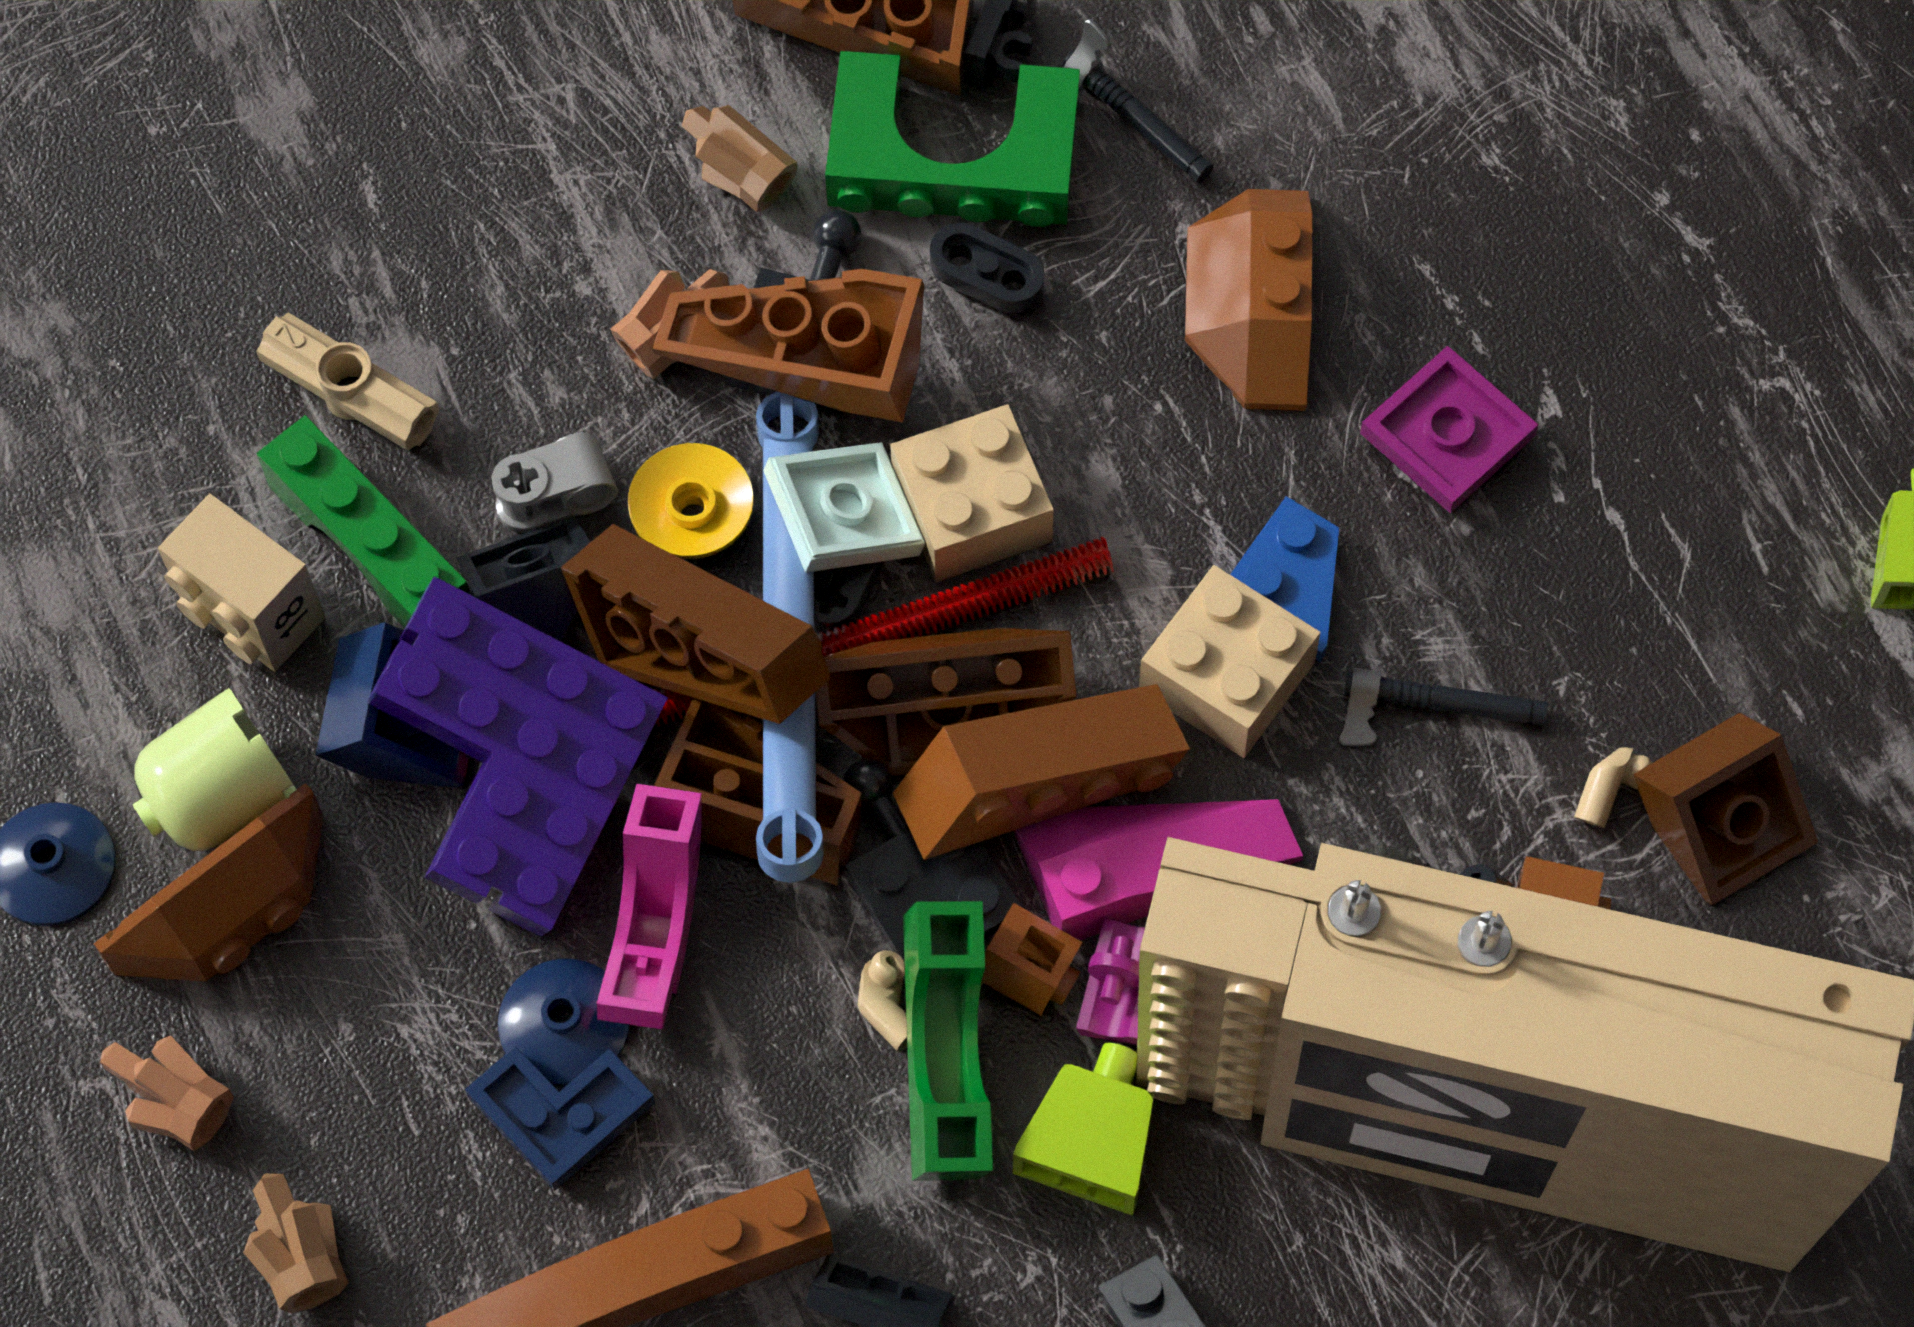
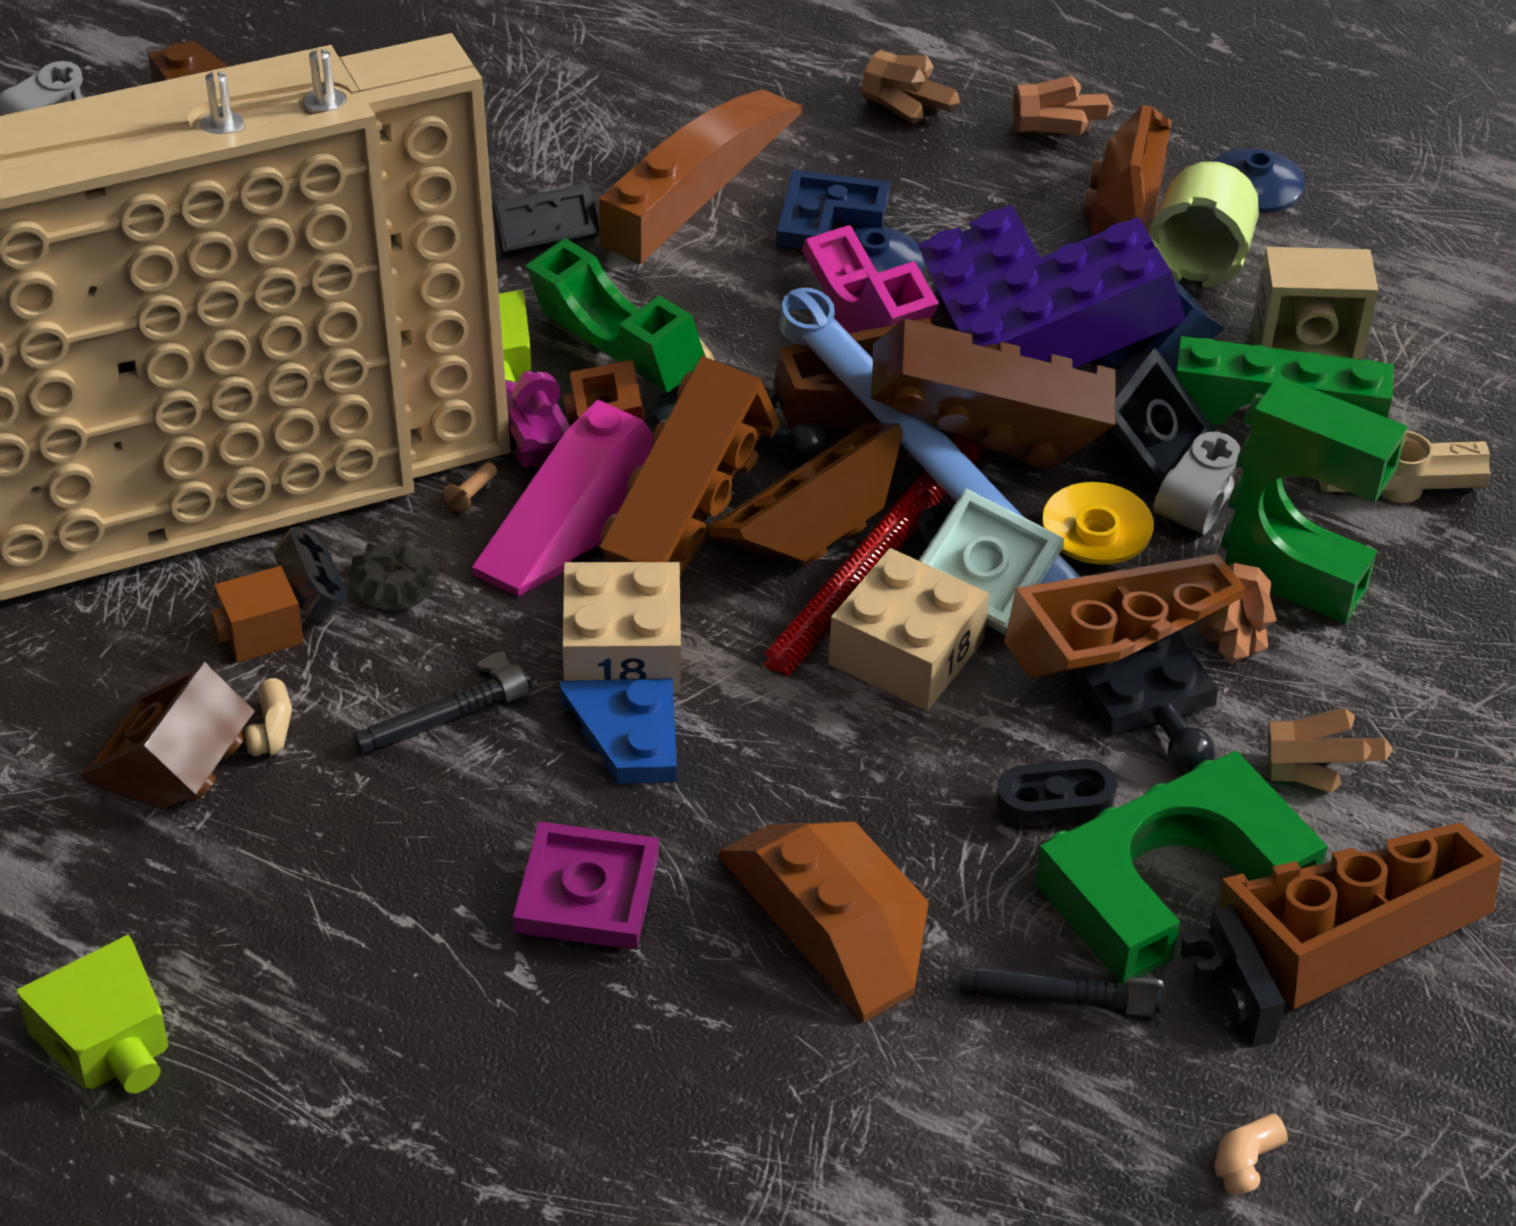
camera: 140 degrees right, 20 degrees down
none -> green arch [1221,376,1408,624]

